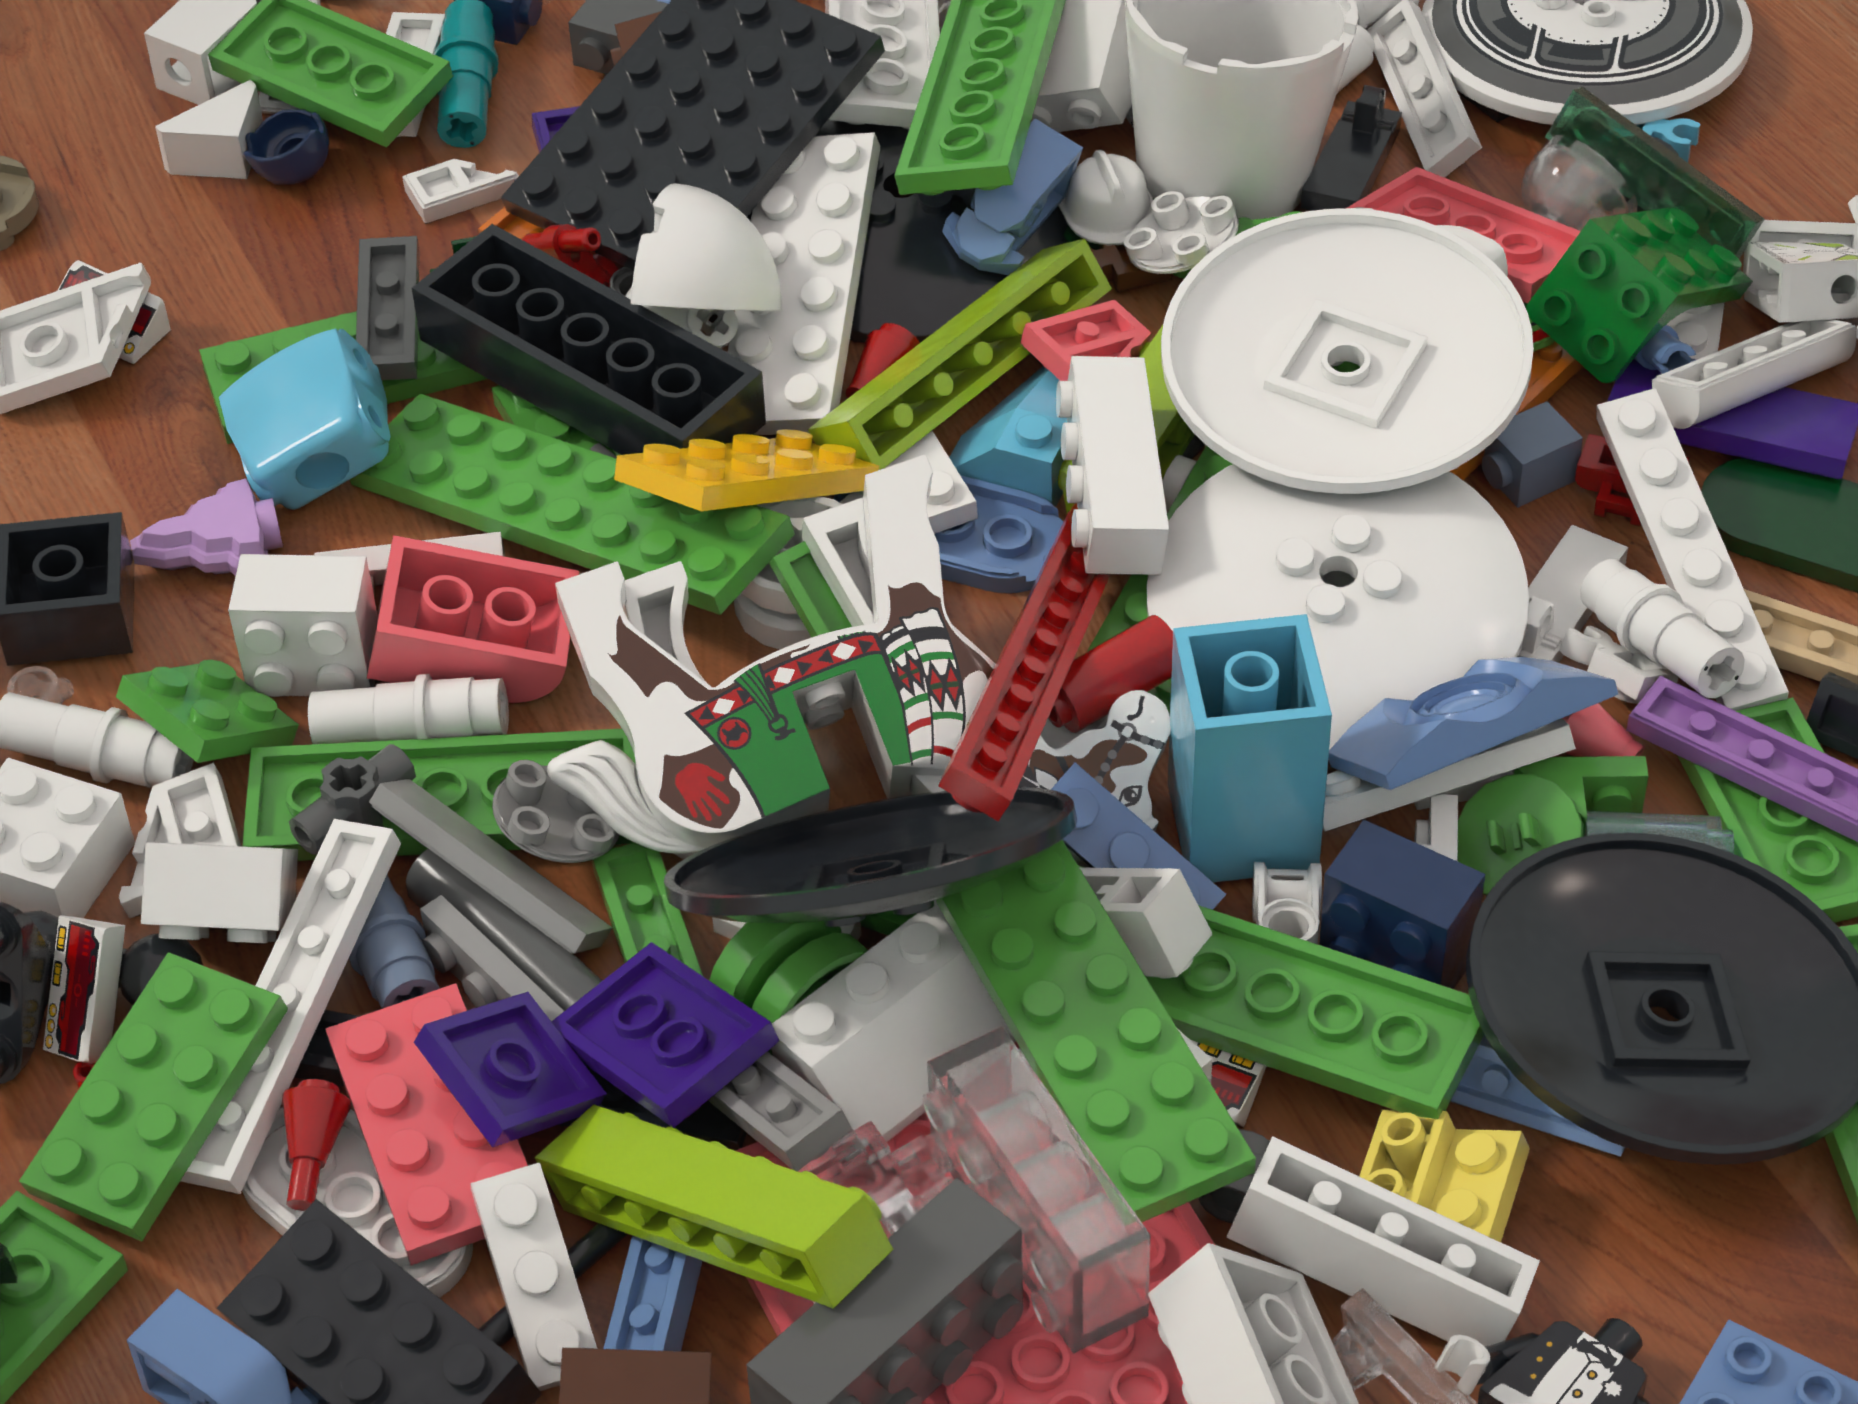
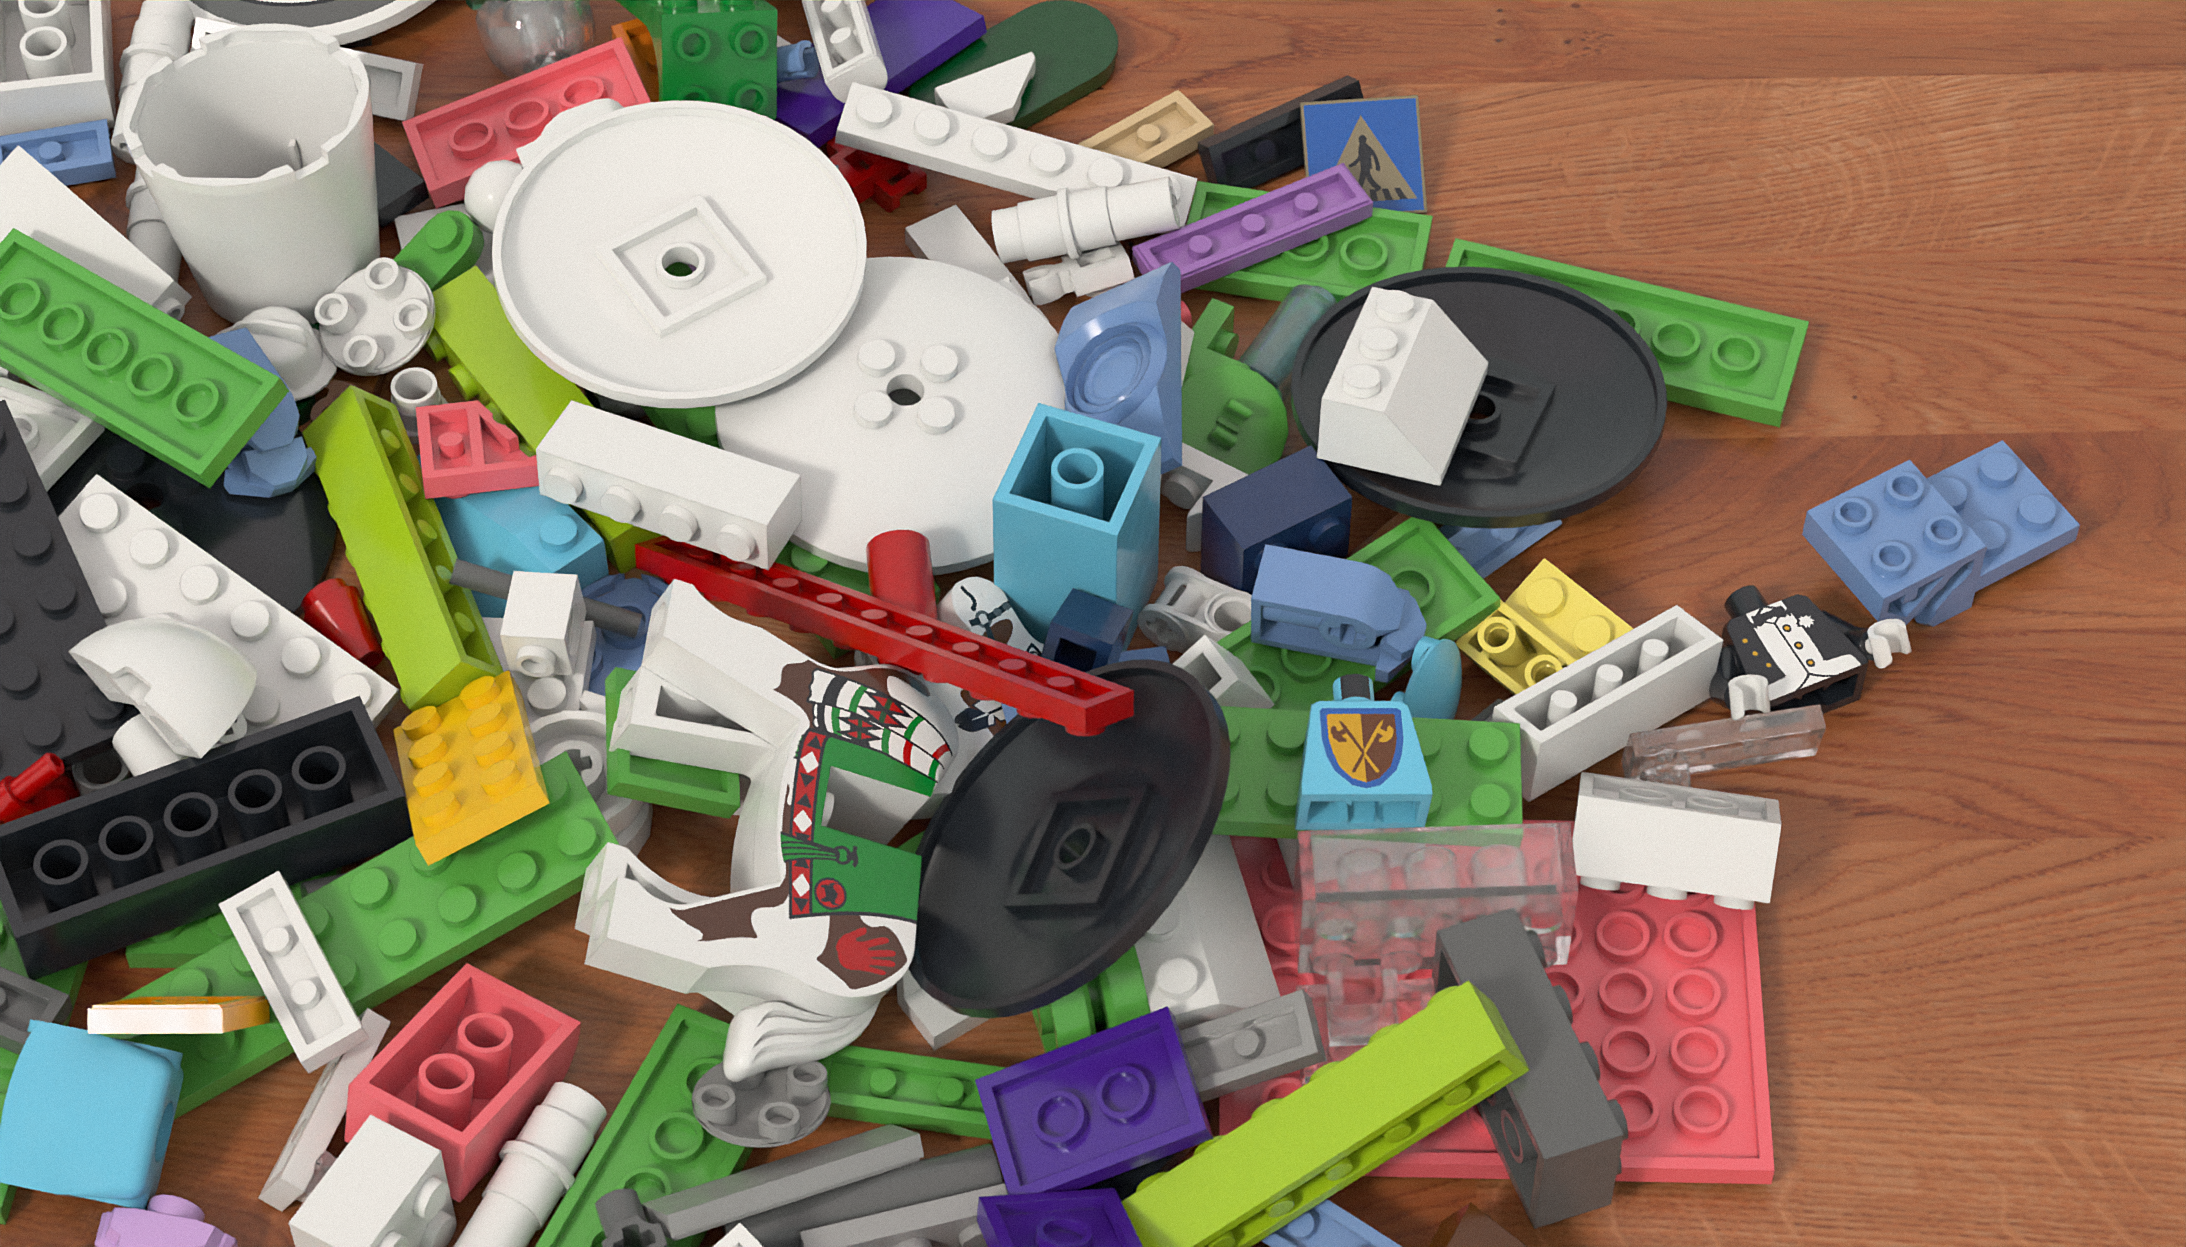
camera: 65 degrees left, 5 degrees up
none -> tile [88,996,270,1034]
none -> white plate [218,871,370,1073]
none -> white piece [391,367,448,444]
none -> dark grey bar [449,559,642,638]
none -> white brick [500,571,586,677]
none -> white tile [934,52,1036,124]
none -> dark blue brick [1041,588,1134,672]
none -> medium blue piece [1251,544,1427,683]
none -> medium azure torso [1295,674,1433,830]
none -> white slope [1317,287,1488,486]
none -> medium azure dish [1391,636,1462,720]

